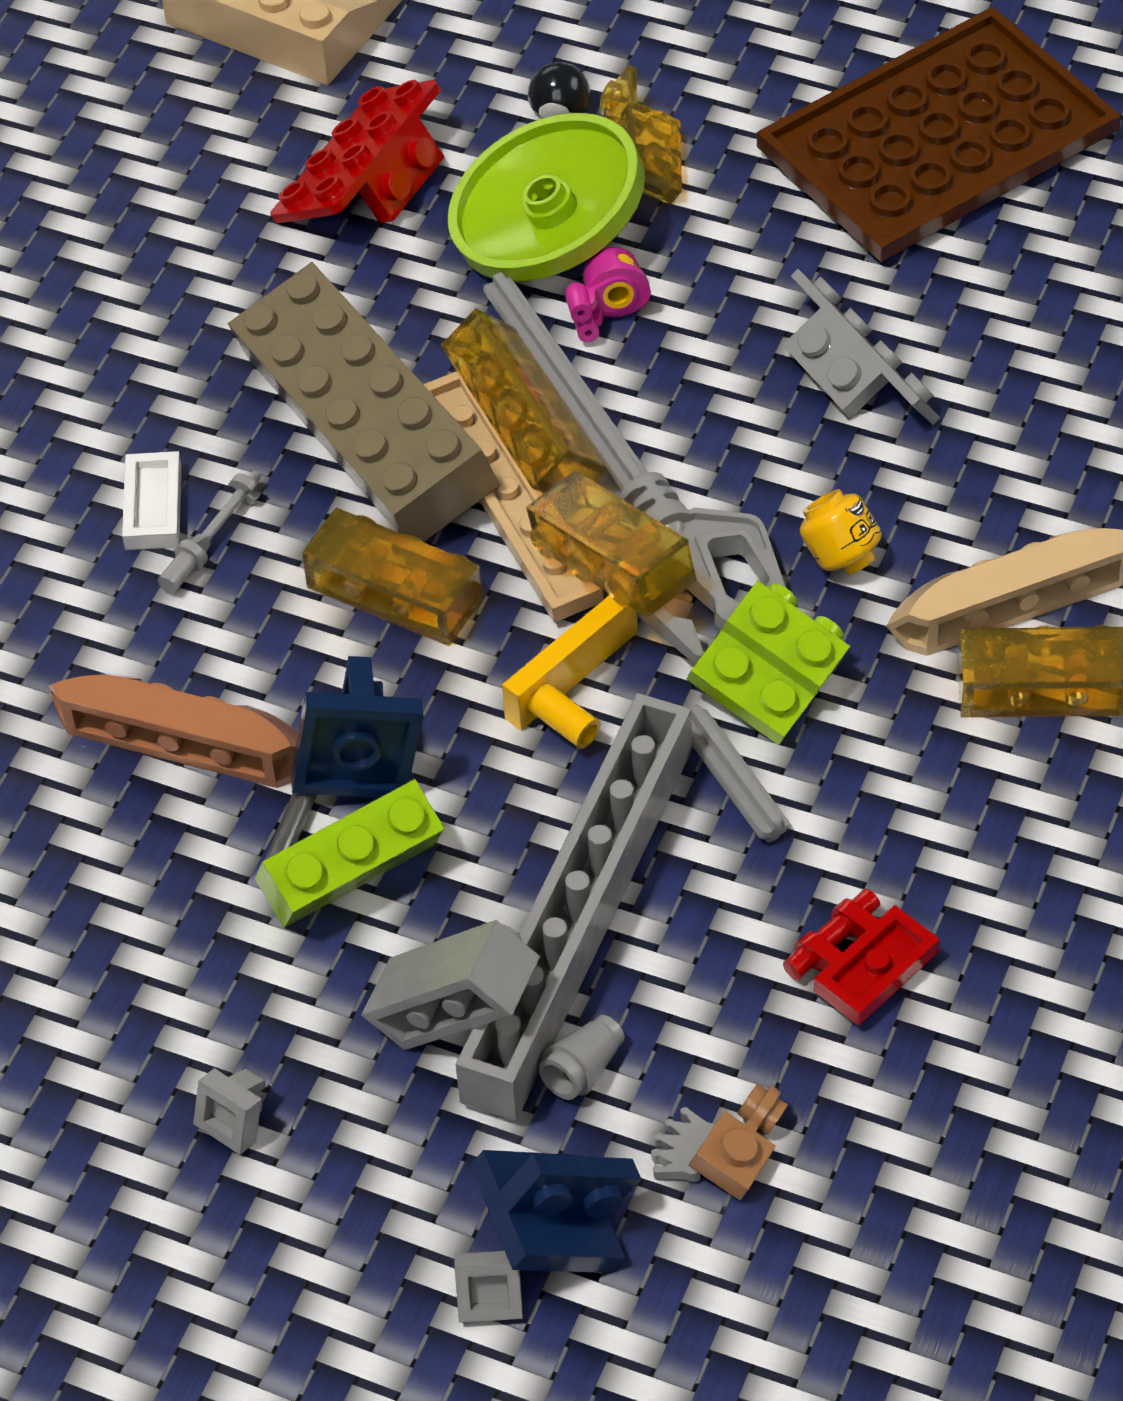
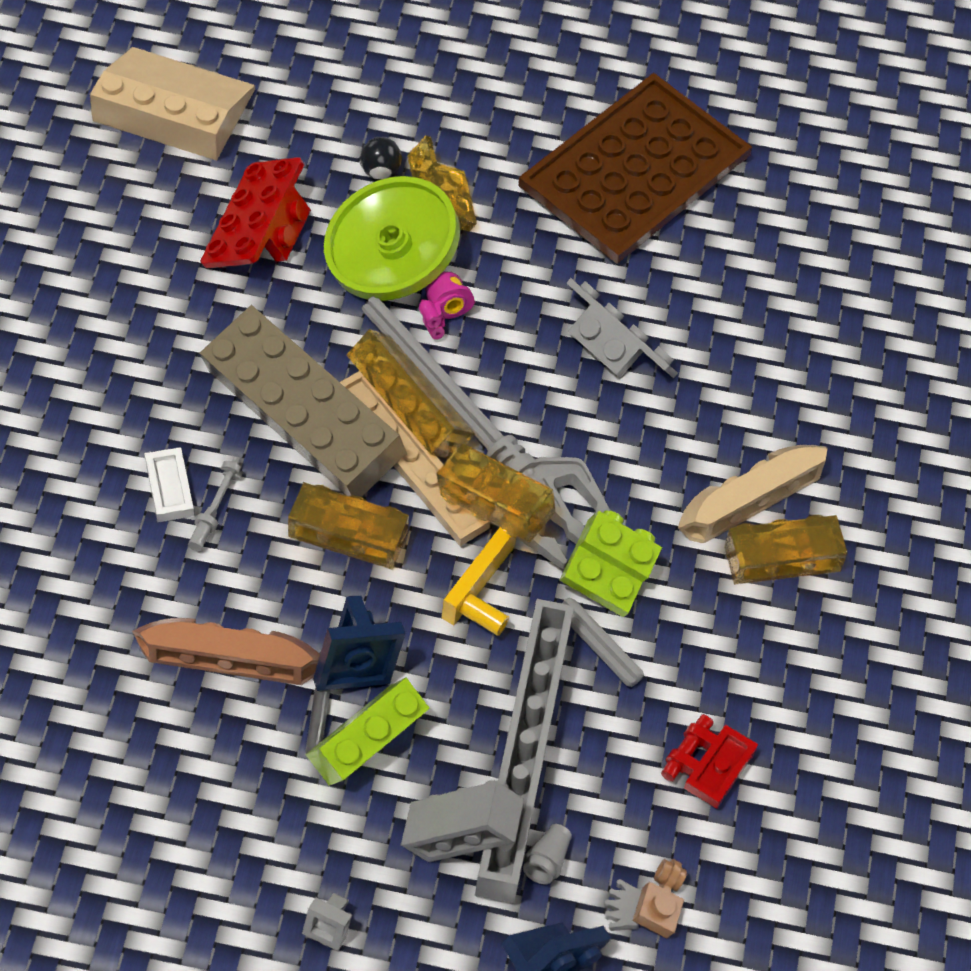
camera: 20 degrees left, 5 degrees up
yellow head [800,489,882,575] -> none

